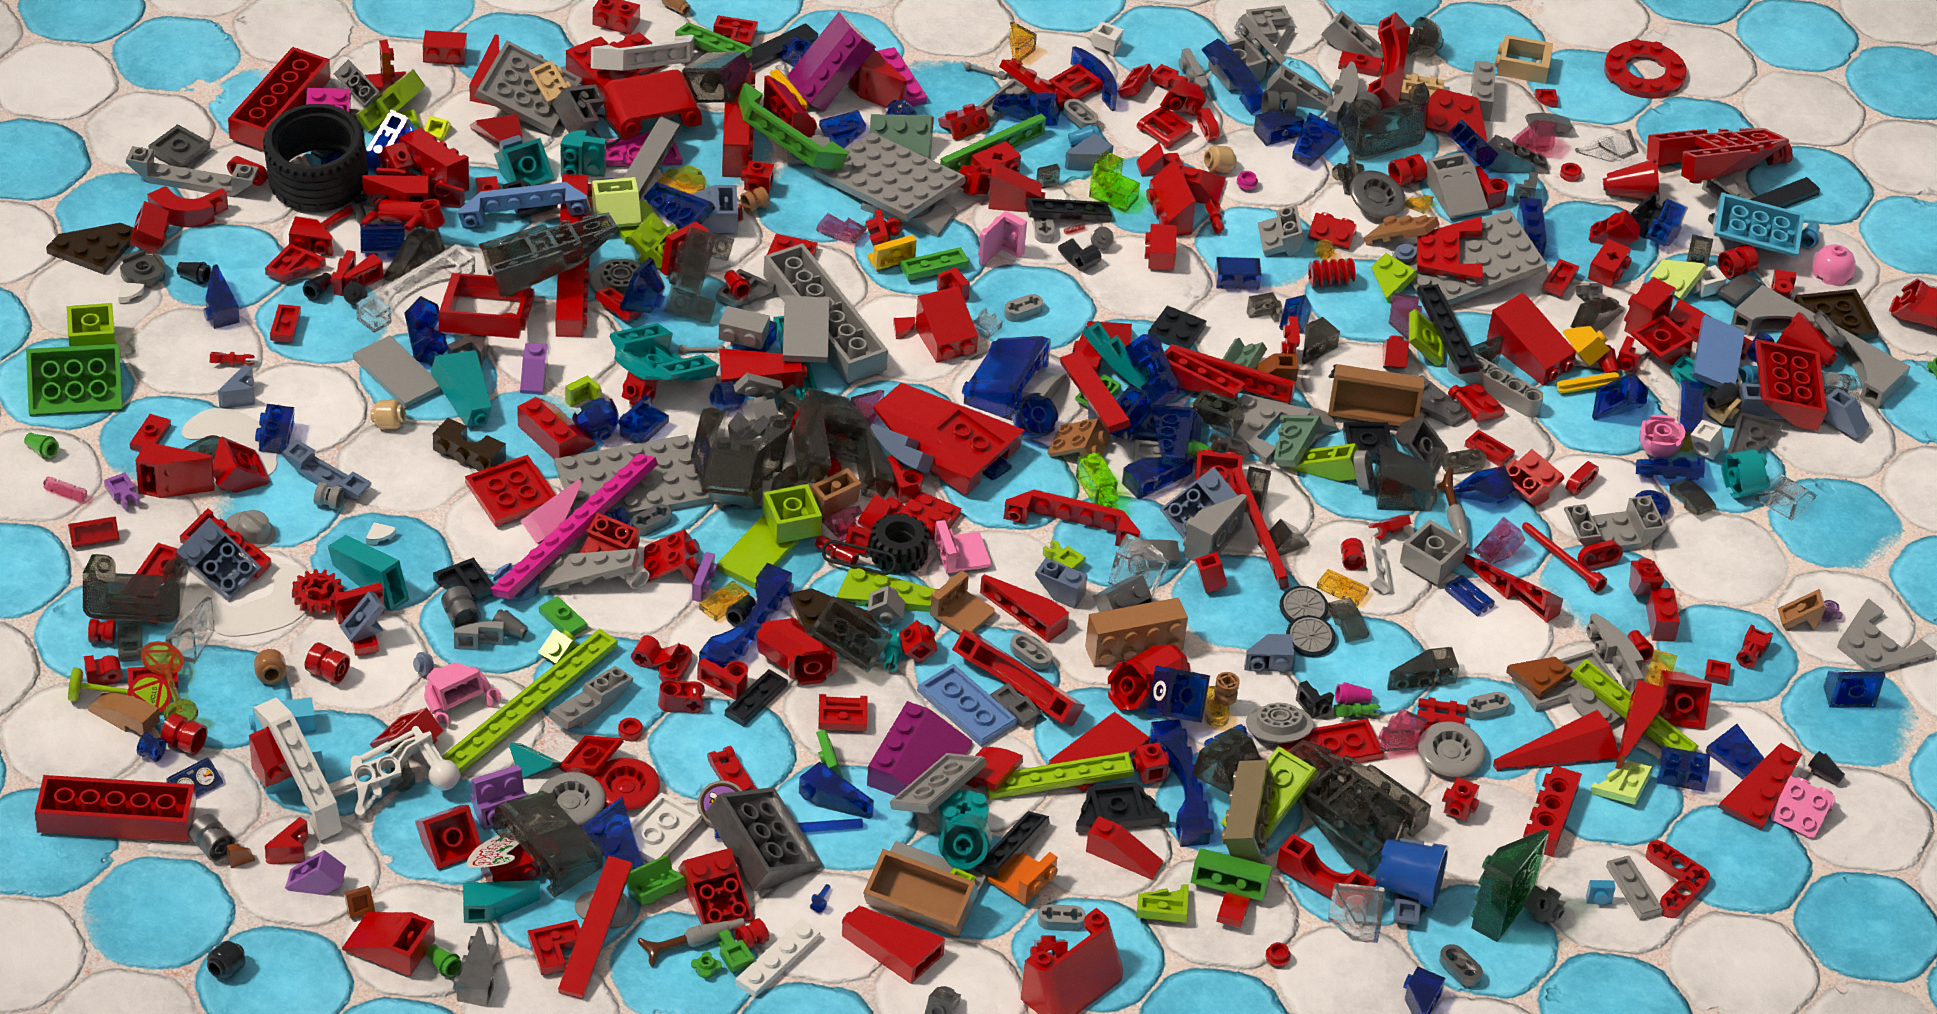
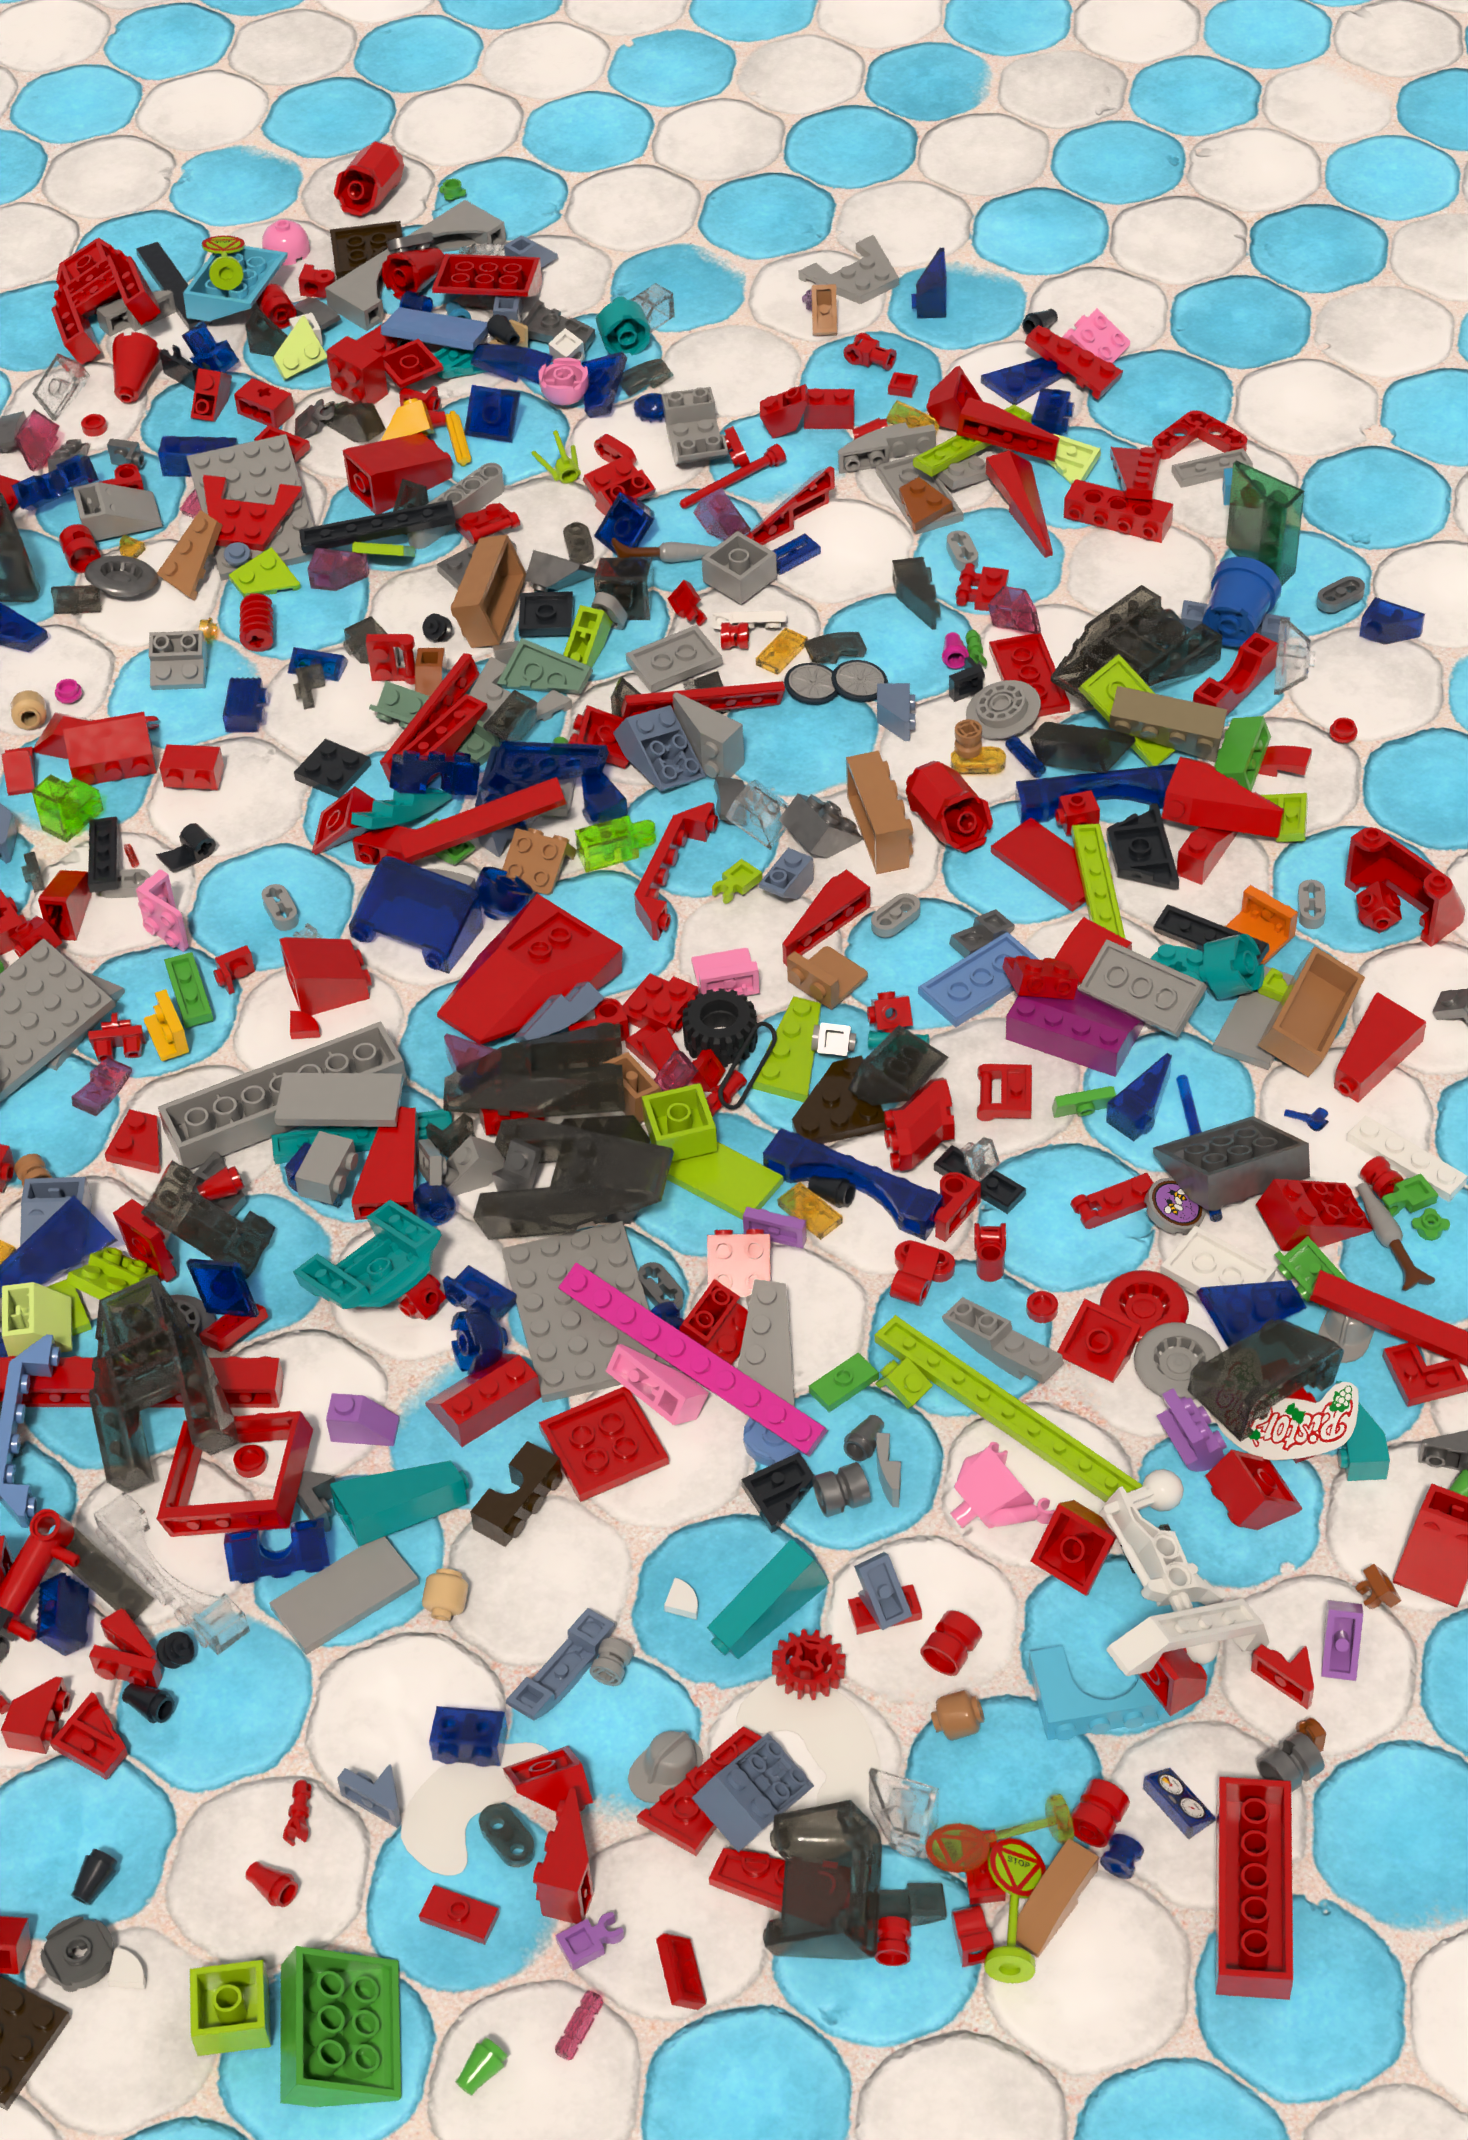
camera: 80 degrees left, 5 degrees up
clear blue slope [203,264,240,329] -> none
red plate [270,304,301,343] -> none
red plate [334,582,384,625] -> none
sand blue plate [413,652,434,676] -> none
teal slope [509,742,561,778] -> none
lime bracket [565,375,602,407] -> none
light grey hinge [679,345,725,354] -> none
red arch [952,629,1085,726] -> none
flat silver wheel [1091,227,1114,249] -> none
clear blue brick [1147,665,1210,723] -> none
red brick [1195,552,1228,593] -> none
flat silver plate [1208,433,1250,460] -> none
red bracket [1308,212,1357,250] -> none
red slope [1383,335,1409,368] -> none
light grey wheel [1418,721,1485,777] -> none
red brick [1442,777,1480,821] -> none
red tile [1464,429,1515,467] -> none
none -> lime piece [202,235,245,290]
none -> red cone [245,1861,298,1907]
none -> lime plant [531,430,581,483]
none -> light grey plate [626,625,722,693]
none -> clear tile [960,1137,1000,1181]
none -> red plate [1002,956,1079,1000]
none -> red wing [1110,447,1162,500]
none -> red wedge [1162,757,1284,838]

